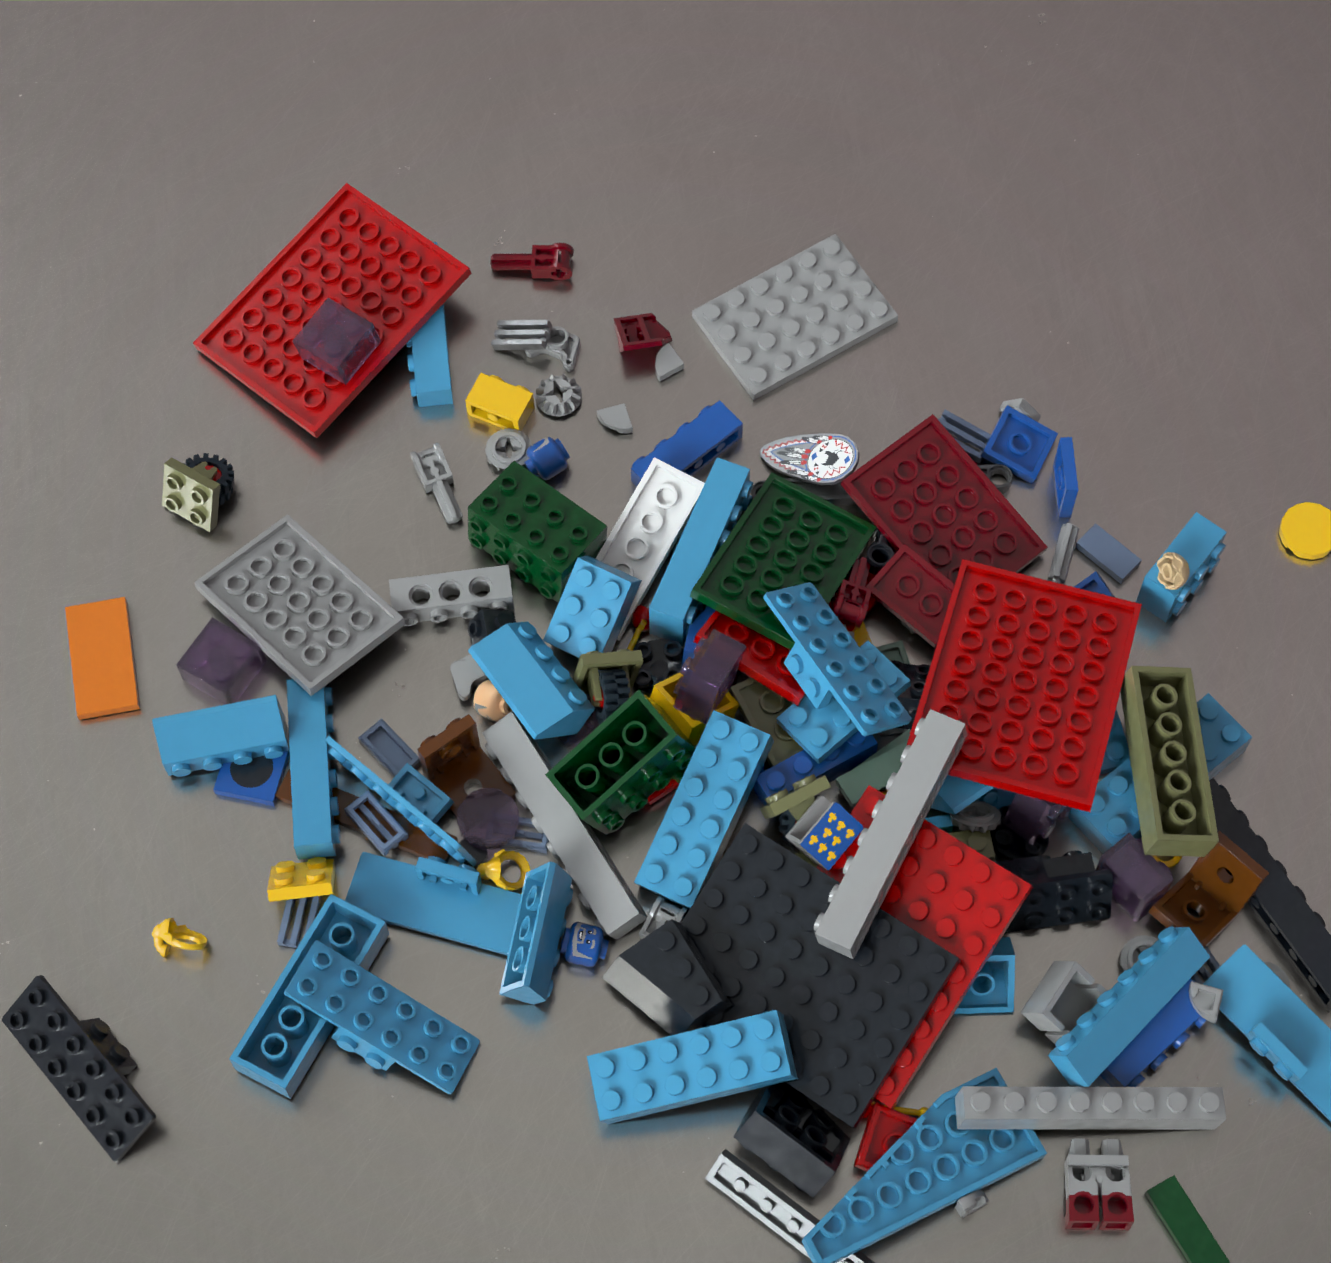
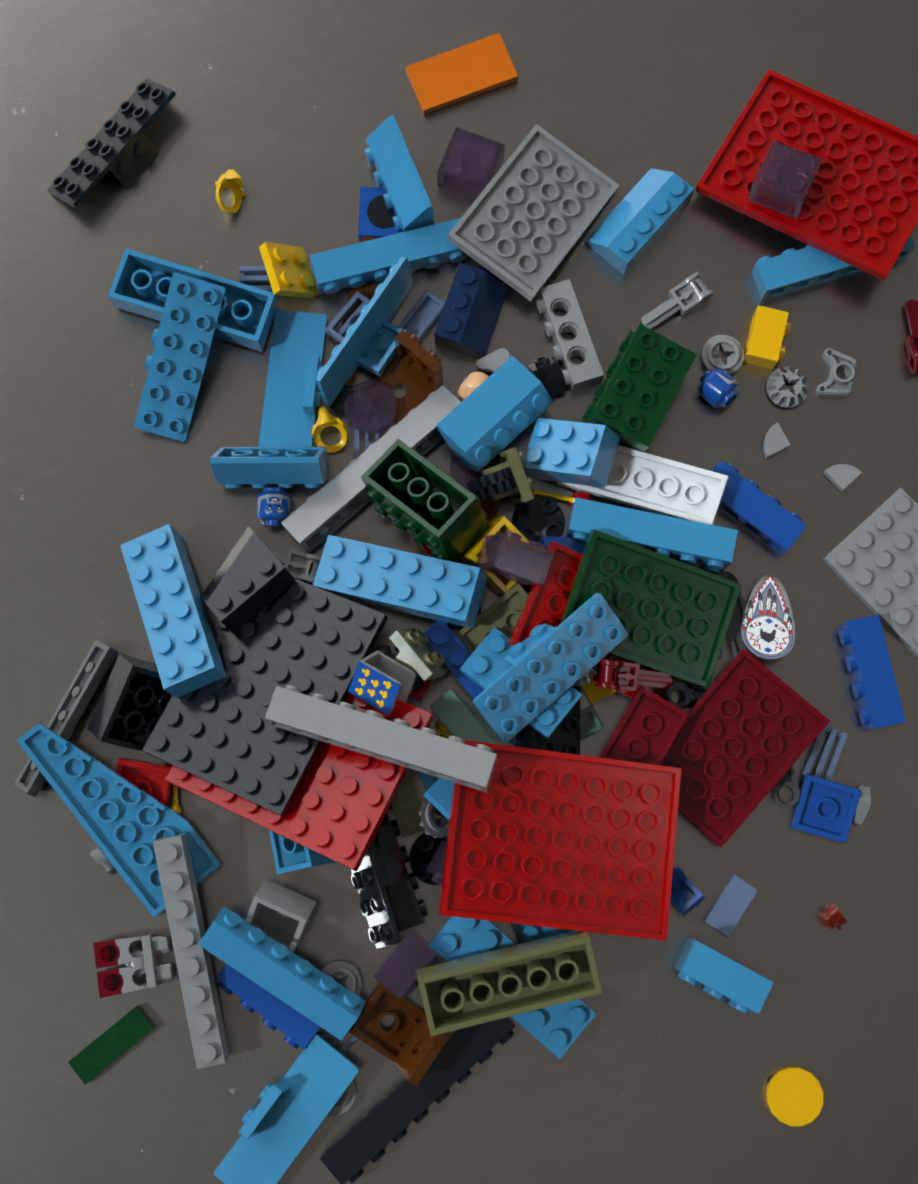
camera: 80 degrees right, 15 degrees up
olive plate [162,453,234,532] -> none
flat silver tile [491,320,552,350] -> none
dark red slope [614,313,672,352] -> none
light grey axle [1048,523,1079,583] -> none
blue tile [1053,437,1078,518] -> none
tan plate [1157,552,1190,590] -> none
light grey tile [1189,981,1223,1023] -> none
none -> dark blue slope [434,262,509,359]
none -> dark azure slope [585,168,694,275]
none -> clear red plate [821,904,847,930]
none -> blue brick [839,615,906,731]

